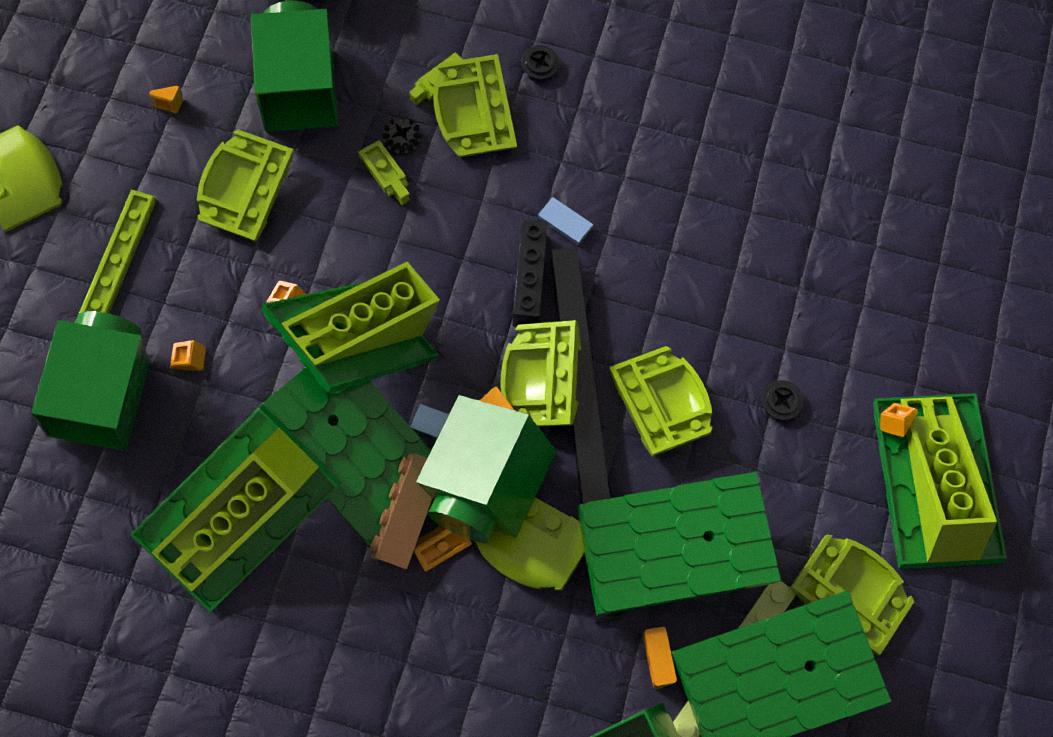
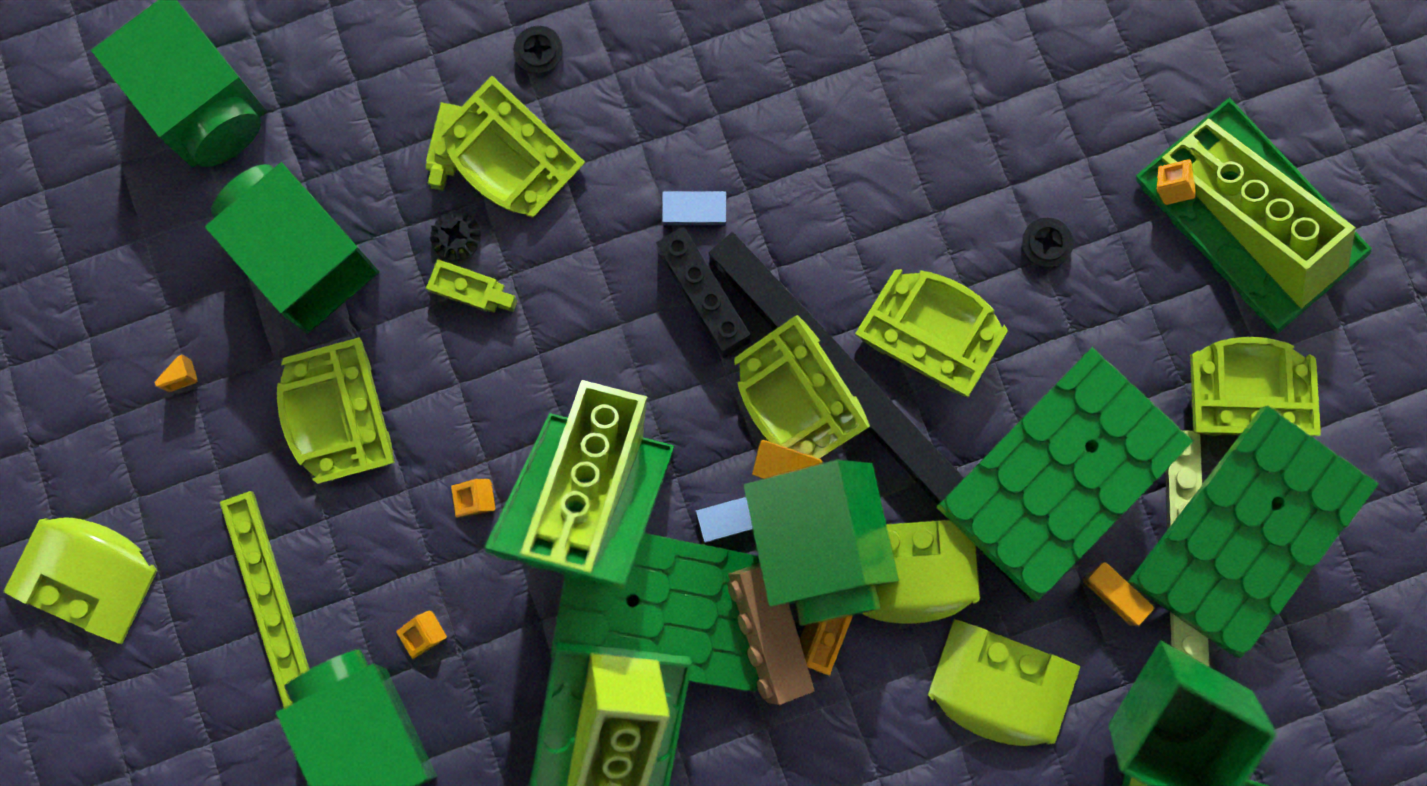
camera: 25 degrees left, 10 degrees up
none -> lime slope [927,619,1081,746]

